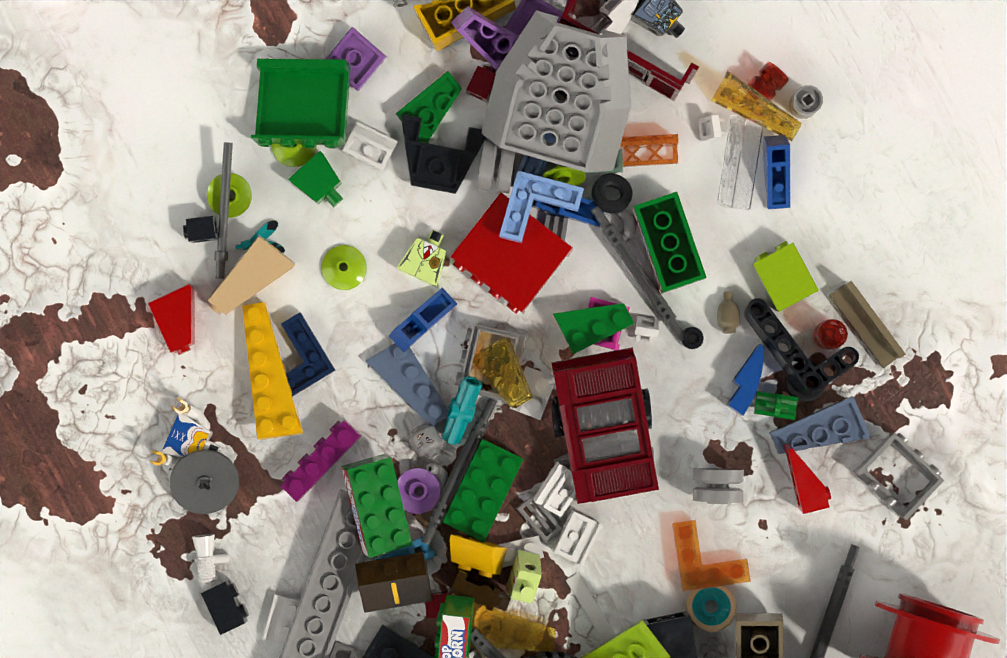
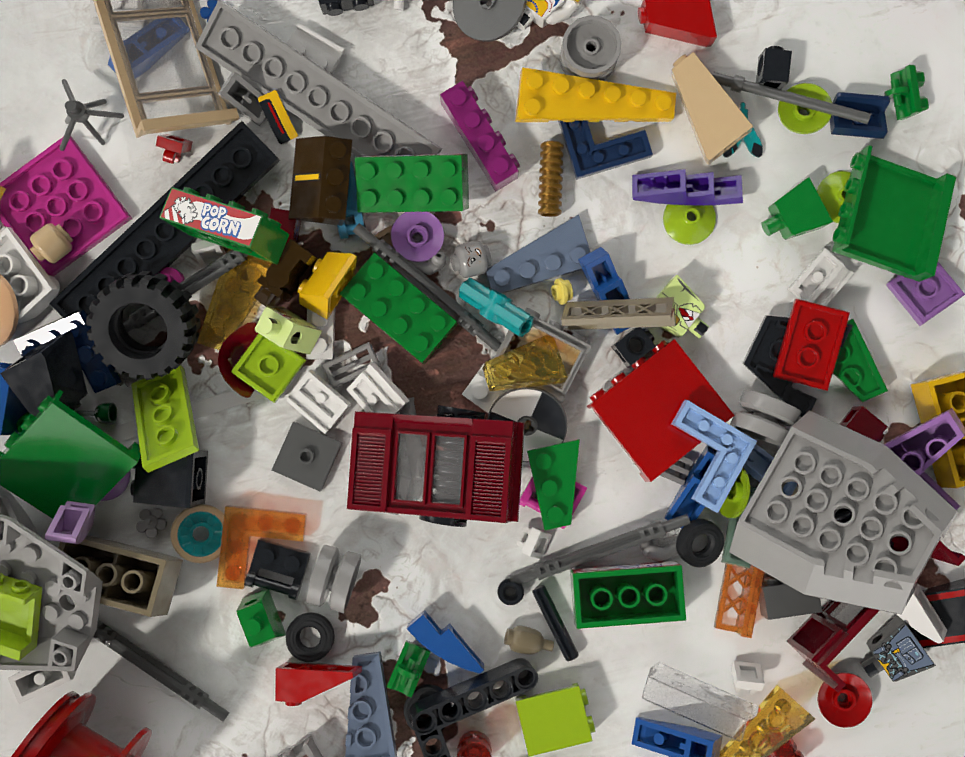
camera: 110 degrees right, 0 degrees up
none -> dark red piece [218,322,259,398]
none -> lime plate [231,334,307,403]
none -> green torso [236,589,286,648]
none -> black plate [245,538,311,600]
none -> sticker [258,90,298,144]
none -> dark grey plate [272,421,343,492]
none -> black tyre [286,612,335,662]
none -> piece [487,386,567,462]
none -> black axle [532,585,579,662]
none -> pearl gold piece [538,141,564,217]
none -> light yellow plate [551,278,573,305]
none -> light grey wheel [560,15,621,81]
none -> dark tan fence [561,297,676,330]
none -> black brick [611,327,656,367]
none -> dark purple slope [632,169,743,205]
none -> dark grey brick [756,576,822,620]
none -> red tile [773,299,850,391]
none -> red dish [817,672,872,728]
none -> dark blue bracket [830,92,890,139]
none -> green hips [884,65,929,120]

